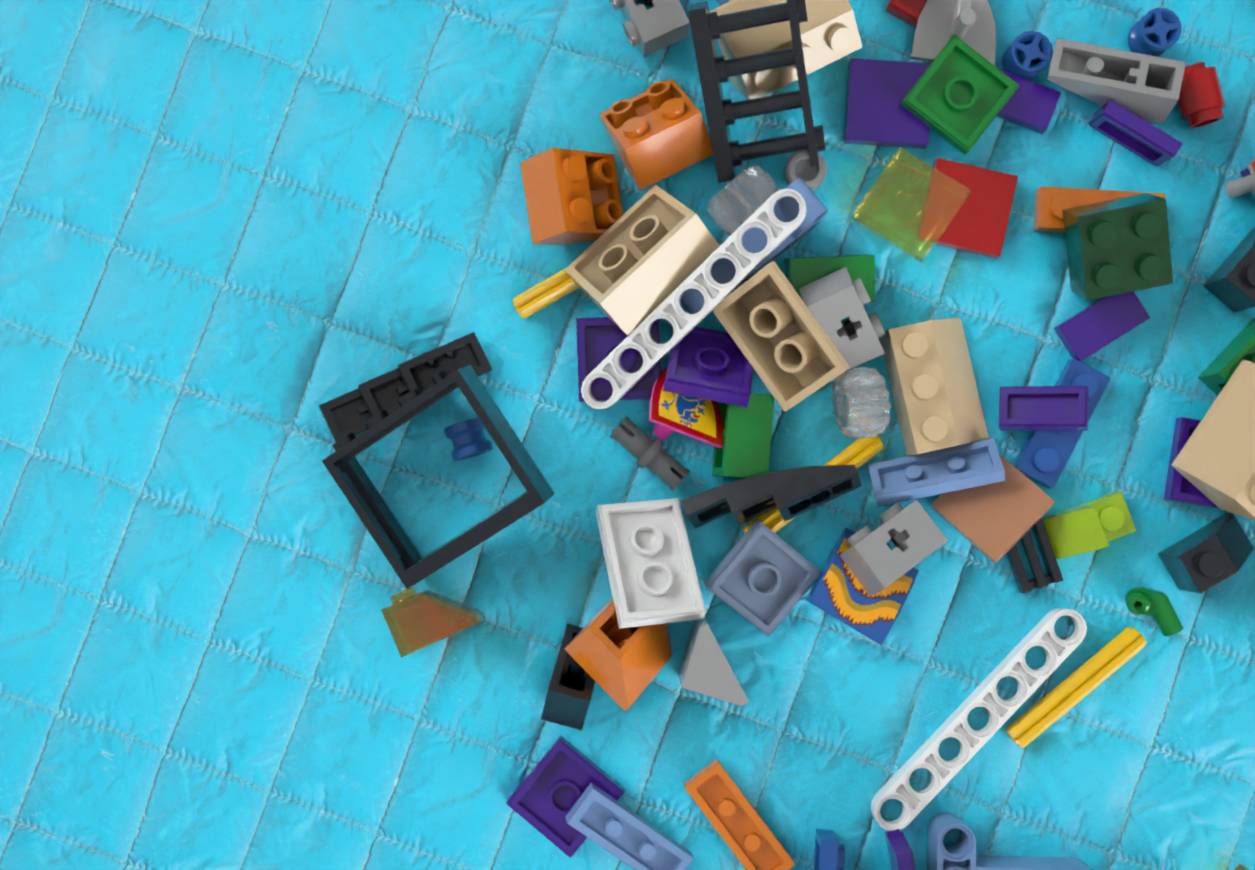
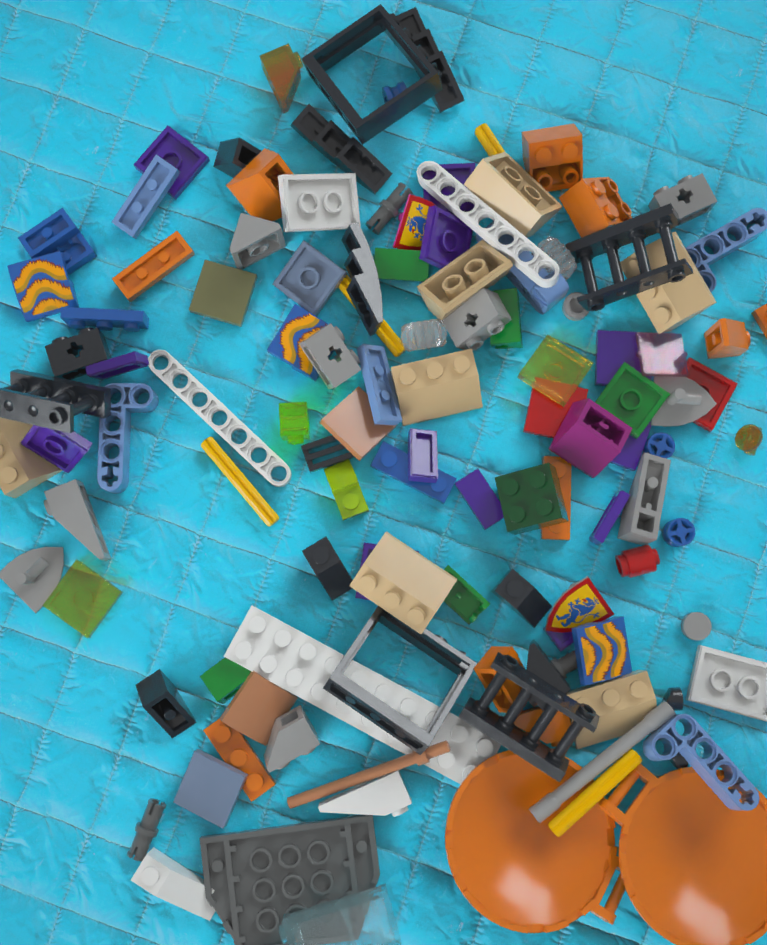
camera: 85 degrees right, 5 degrees down
green arm [1125,587,1183,636] -> none
none -> olive tile [189,260,258,327]
none -> clear neon green brick [279,402,310,445]
none -> black slope [290,104,393,194]
none -> magenta slope [549,398,633,478]
none -> piece [635,332,689,377]

